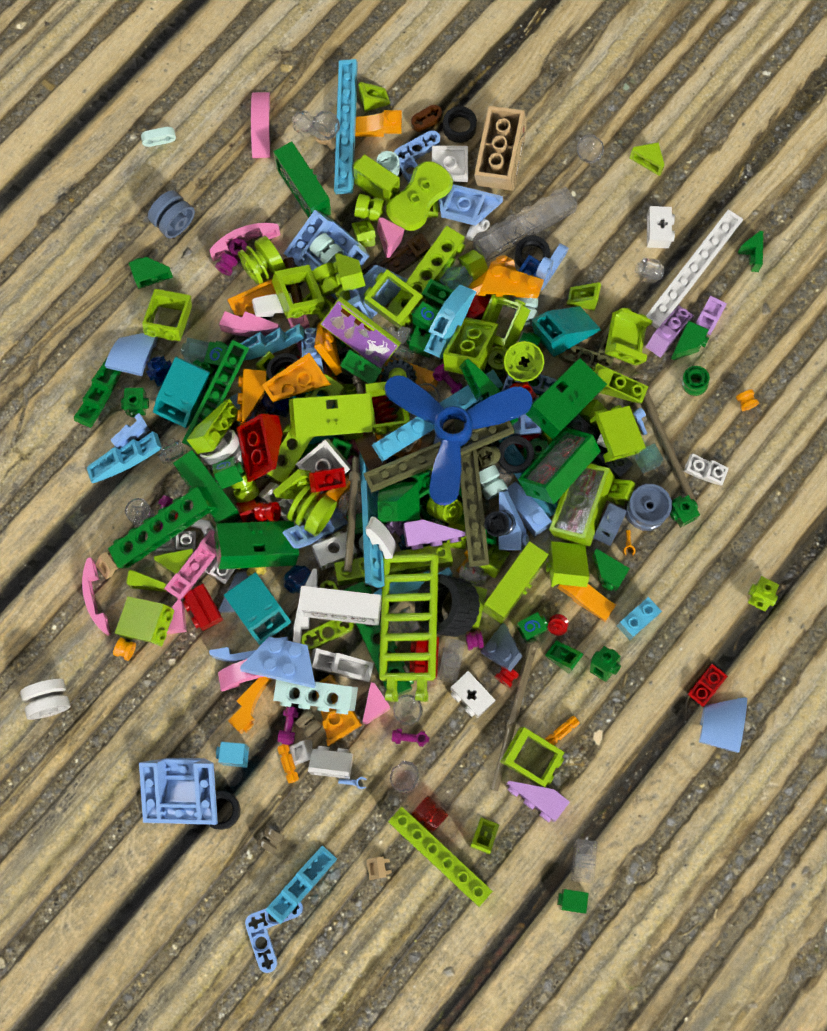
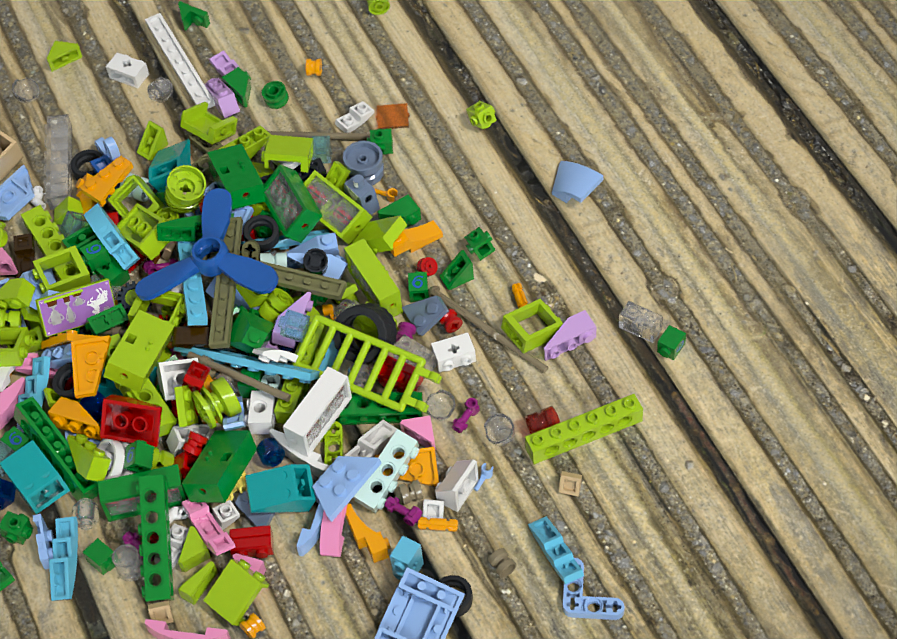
camera: 60 degrees left, 20 degrees down
lime slope [470,817,499,855] -> none
medium azure brick [617,597,662,640] -> none
red slope [688,664,728,707] -> none
none -> green brick [83,538,118,575]
none -> clear light blue brick [278,309,310,342]
none -> clear orange piece [376,103,410,129]

